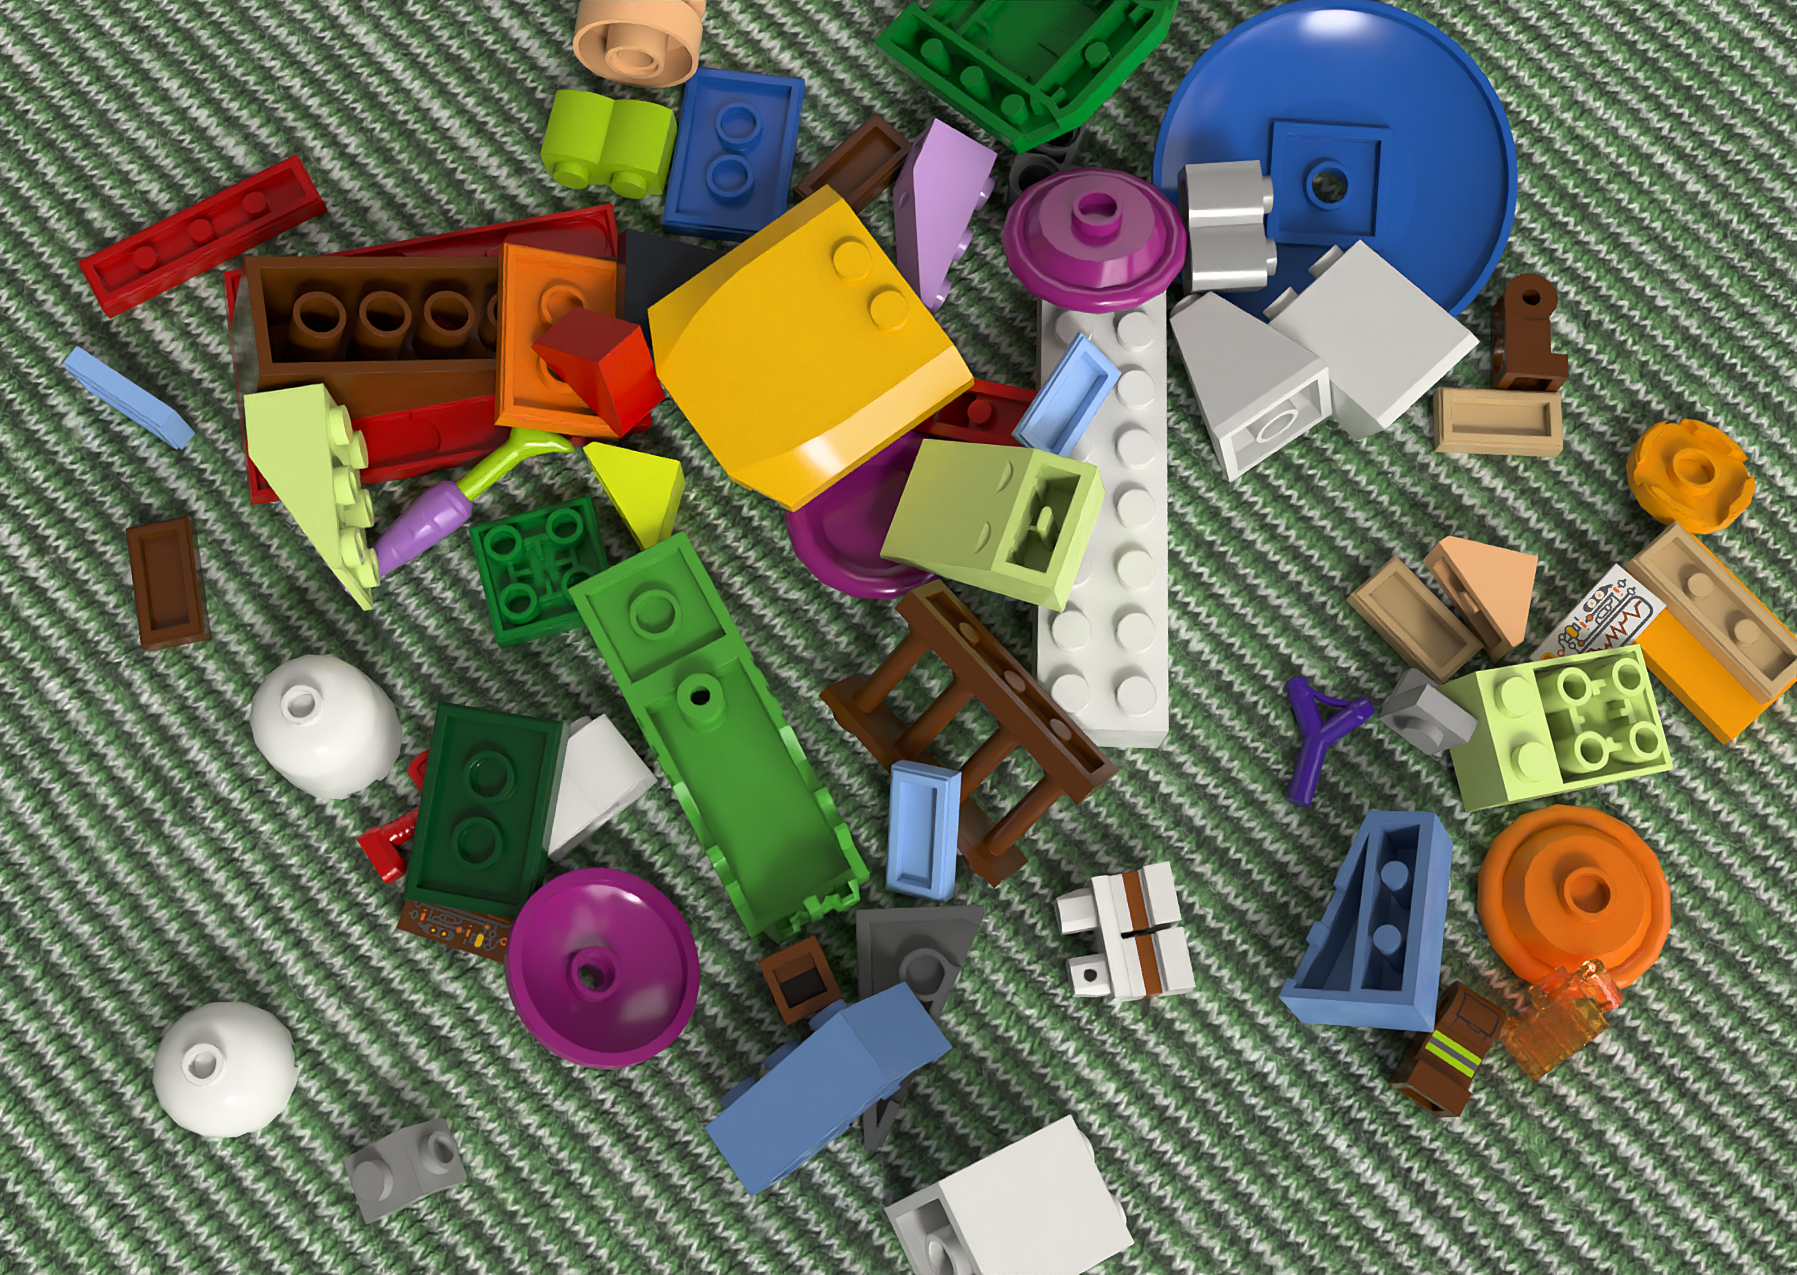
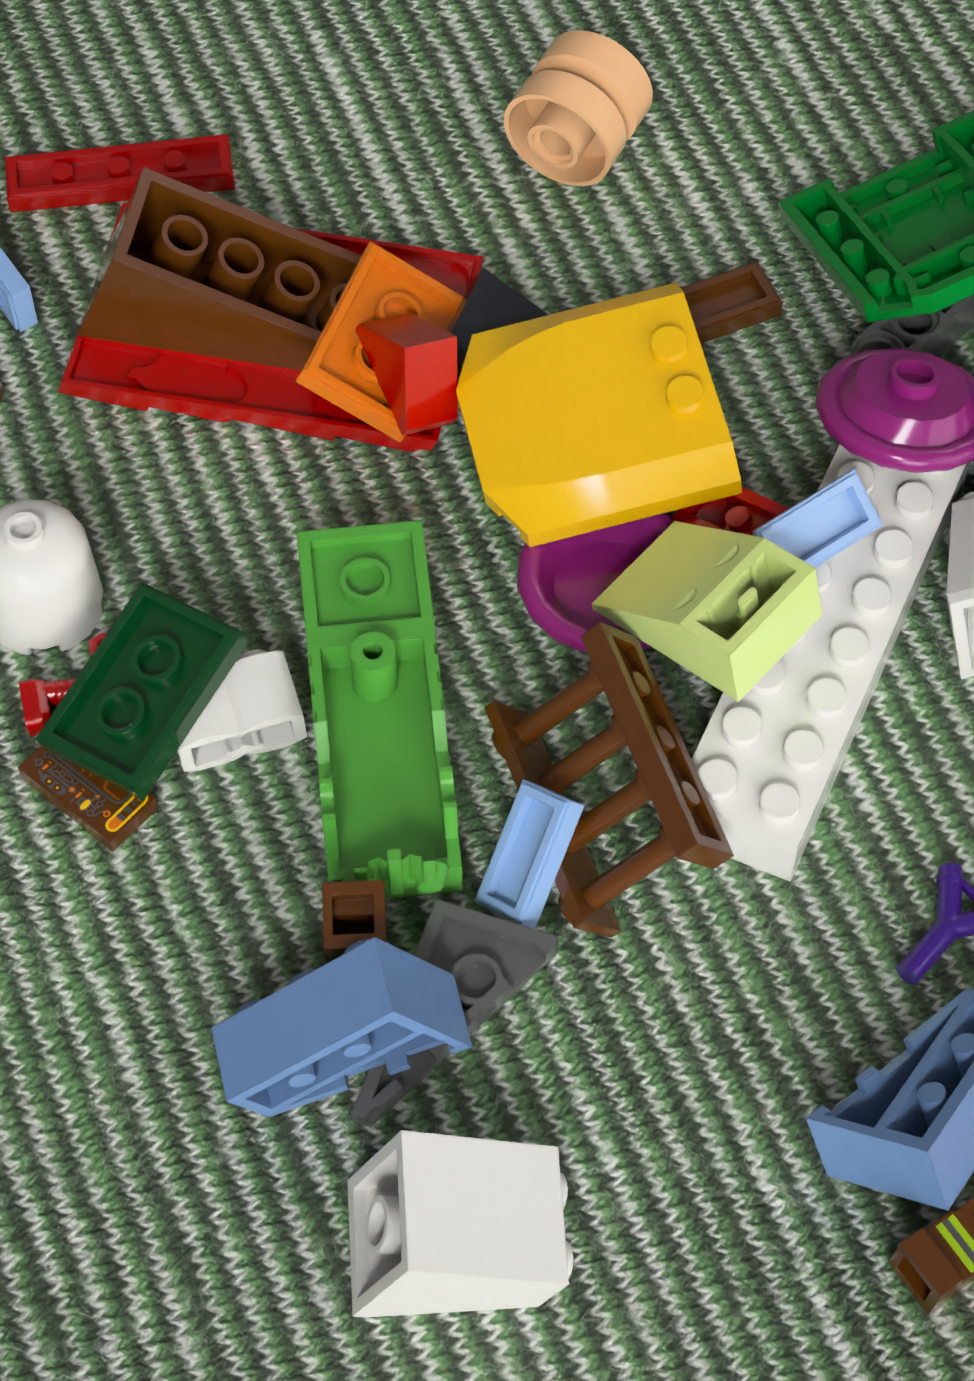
camera: 25 degrees right, 15 degrees down
yellowish green slope [244,383,381,611] -> none
medium lavender piece [337,427,575,597] -> none
green tile [468,494,610,649] -> none
magenta dish [504,867,700,1069] -> none
lime brick [540,90,678,199] -> none
neon yellow slope [583,441,686,552] -> none
blue tile [662,66,806,243] -> none
lavender slope [893,118,998,313] -> none
white hips [1054,861,1196,1004] -> none

